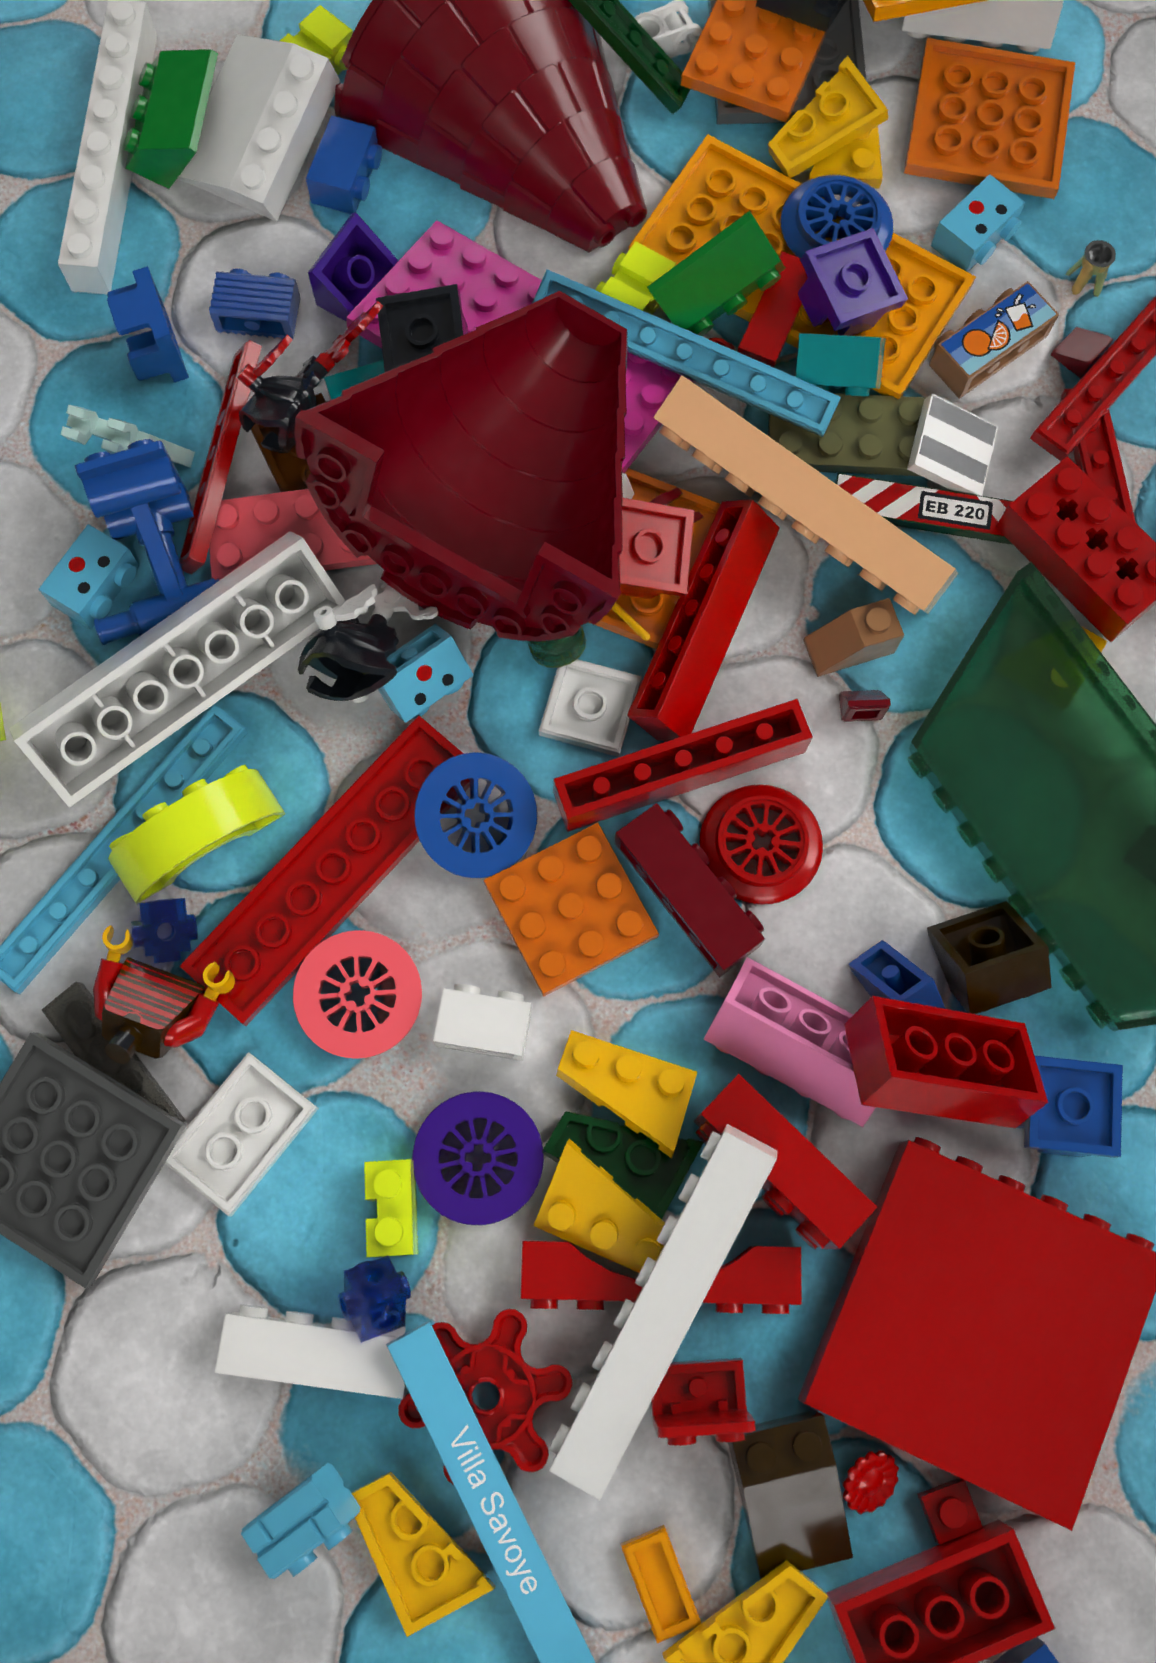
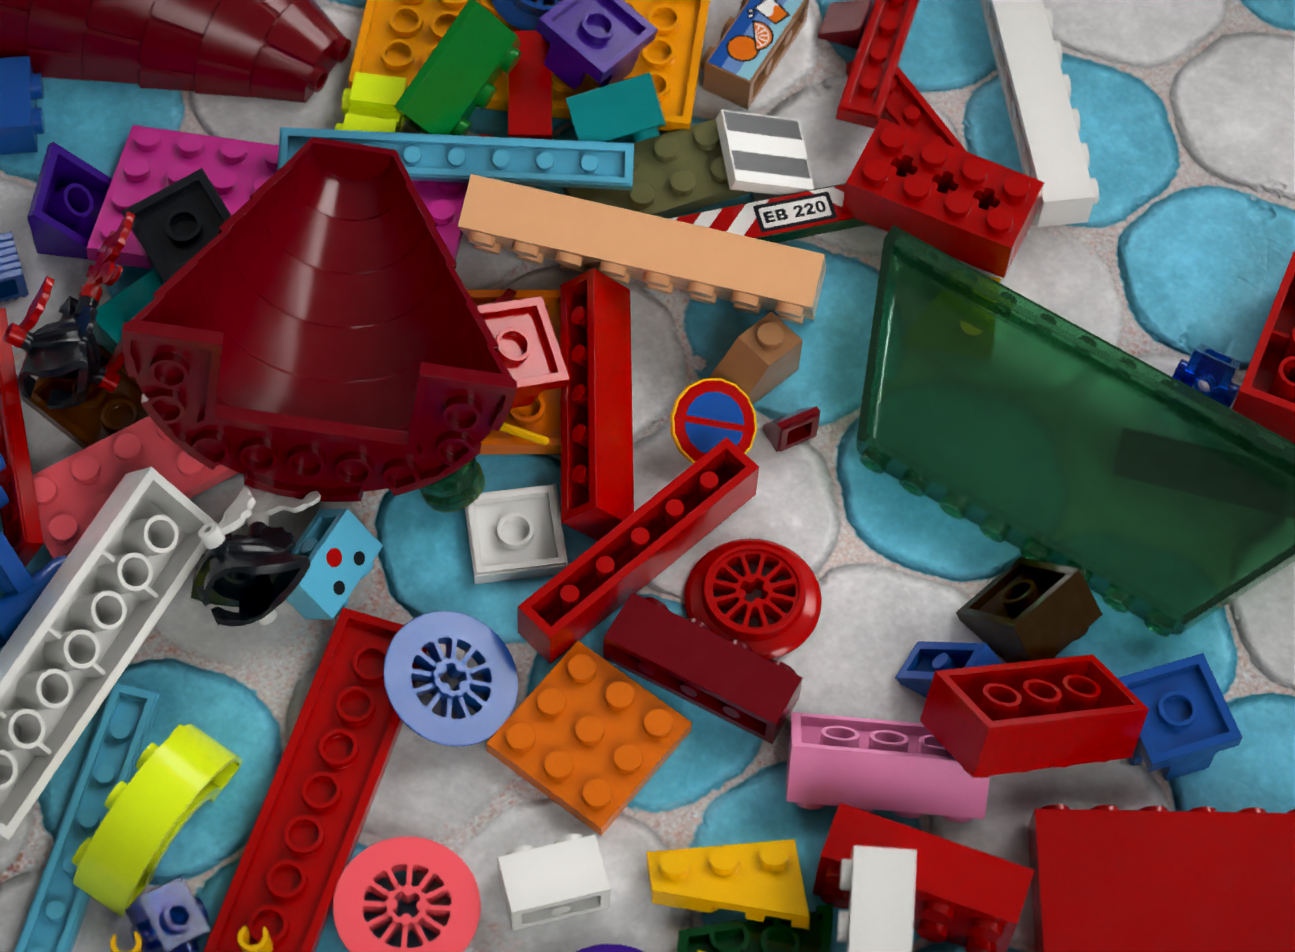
camera: 25 degrees left, 15 degrees down
none -> piece [670,378,757,464]

